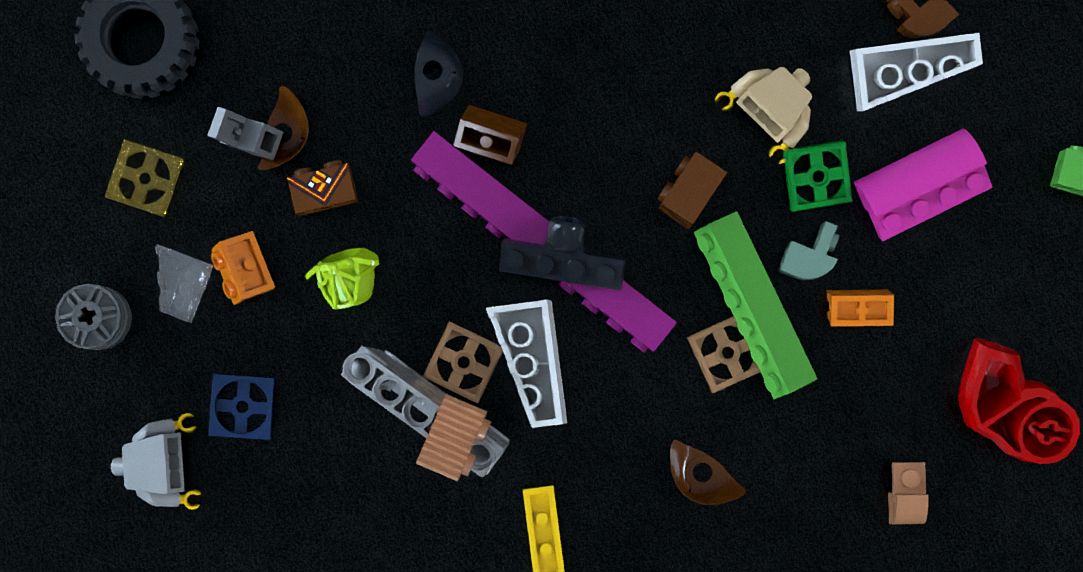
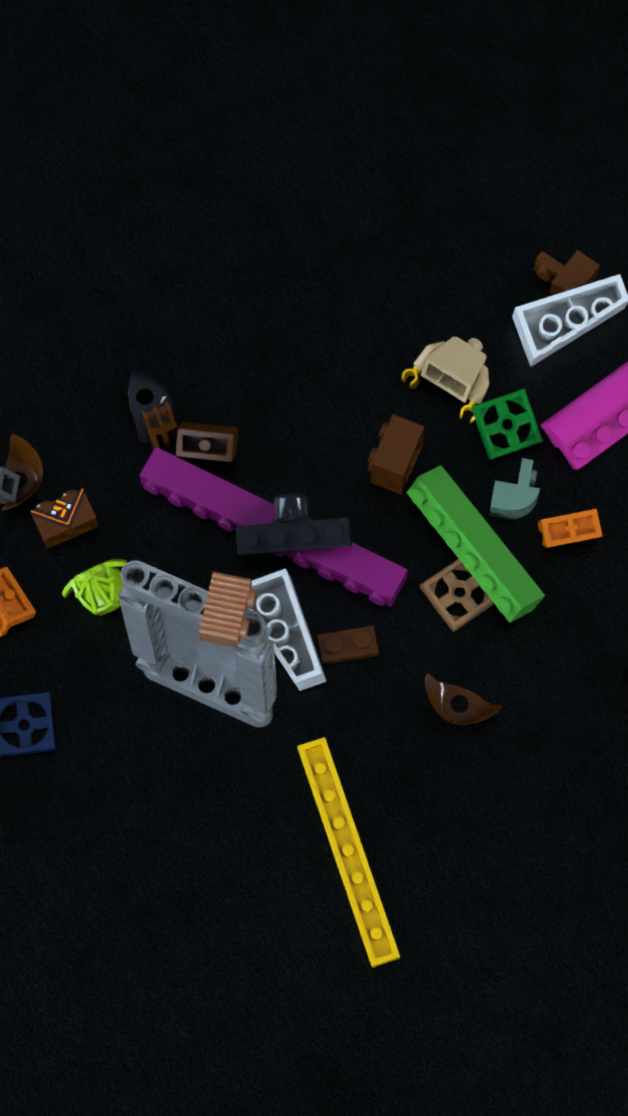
camera: 15 degrees left, 15 degrees down
none -> reddish brown arm [141,401,177,450]
none -> reddish brown plate [317,625,379,665]

